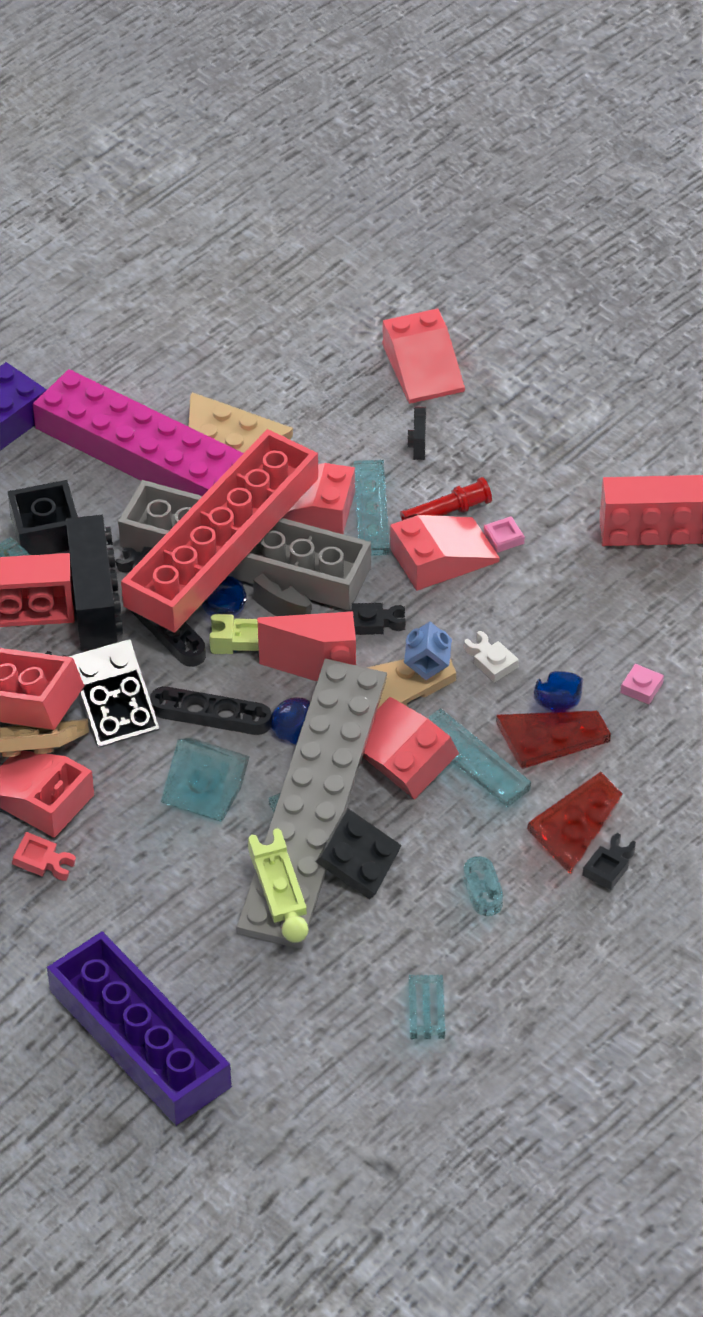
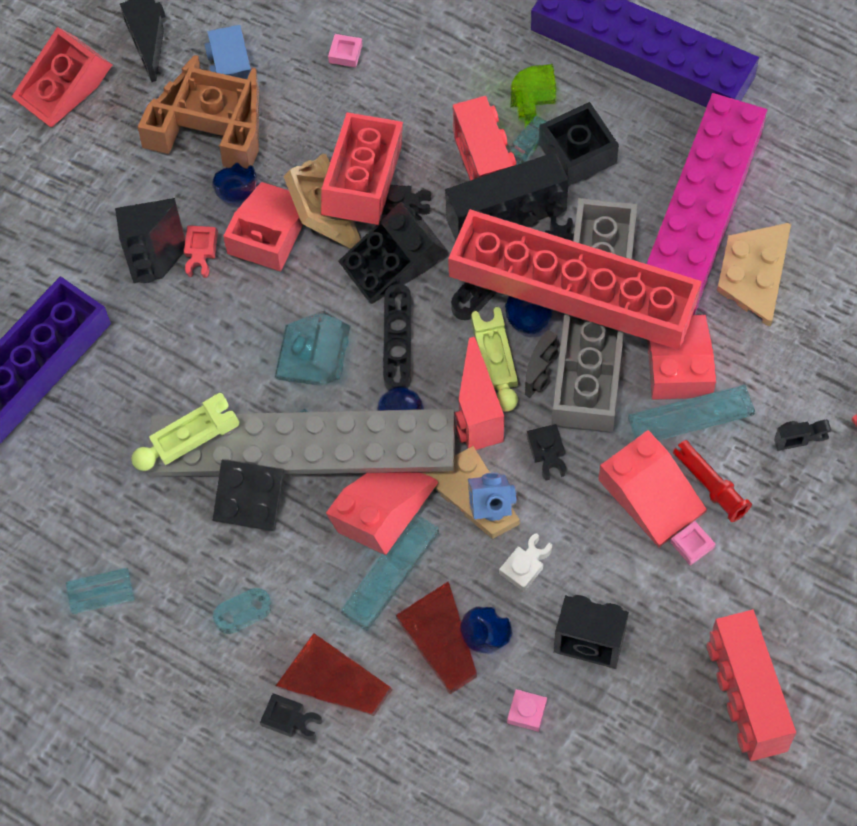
camera: 80 degrees right, 15 degrees up
none -> black slope [115,198,186,283]
none -> black brick [553,595,629,669]

